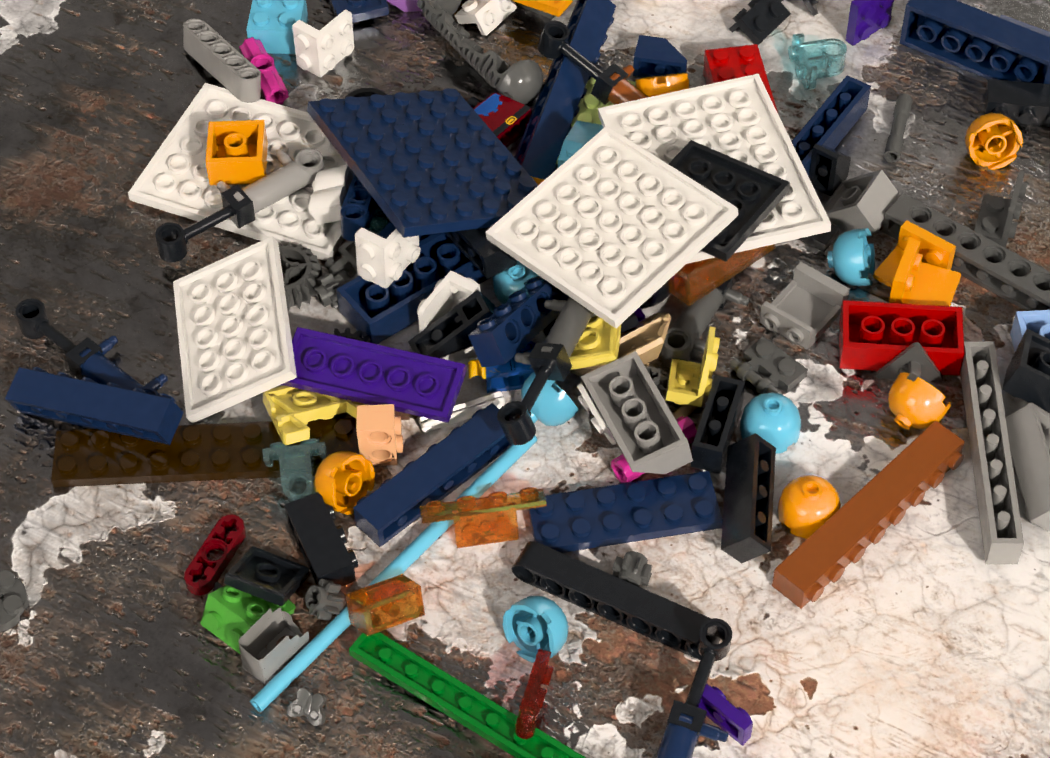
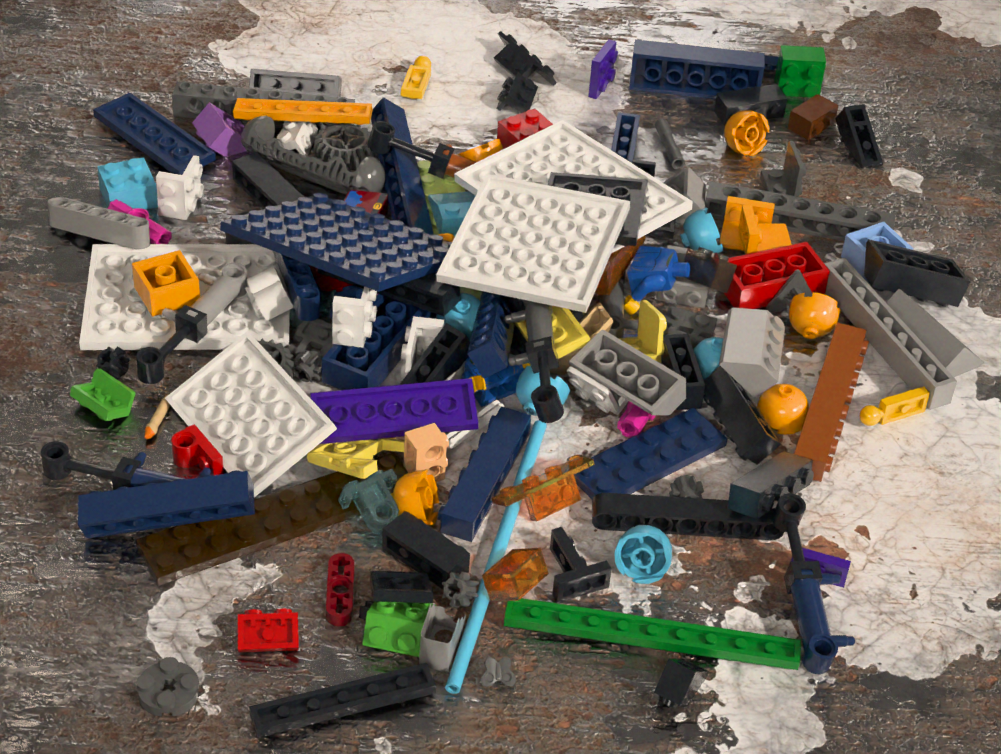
camera: 30 degrees left, 10 degrees down
clear red plate [515,649,554,739] -> none
dark blue slope [633,35,687,78] -> none
clear light blue pin [788,33,847,90] -> none
none -> bright green bracket [70,369,135,421]
none -> black gear [96,346,131,380]
none -> tan piece [144,394,171,439]
none -> red plate [171,424,224,475]
none -> black brick [232,152,305,209]
none -> red bracket [238,608,299,652]
none -> black plate [249,663,436,738]
none -> dark grey gear [314,123,375,171]
none -> black bracket [550,527,612,603]
none -> blue torso [624,246,690,315]
none -> clear smoke brick [683,247,737,293]
none -> light grey slope [719,308,785,398]
none -> black brick [728,451,814,519]
none -> yellow plate [859,386,930,426]

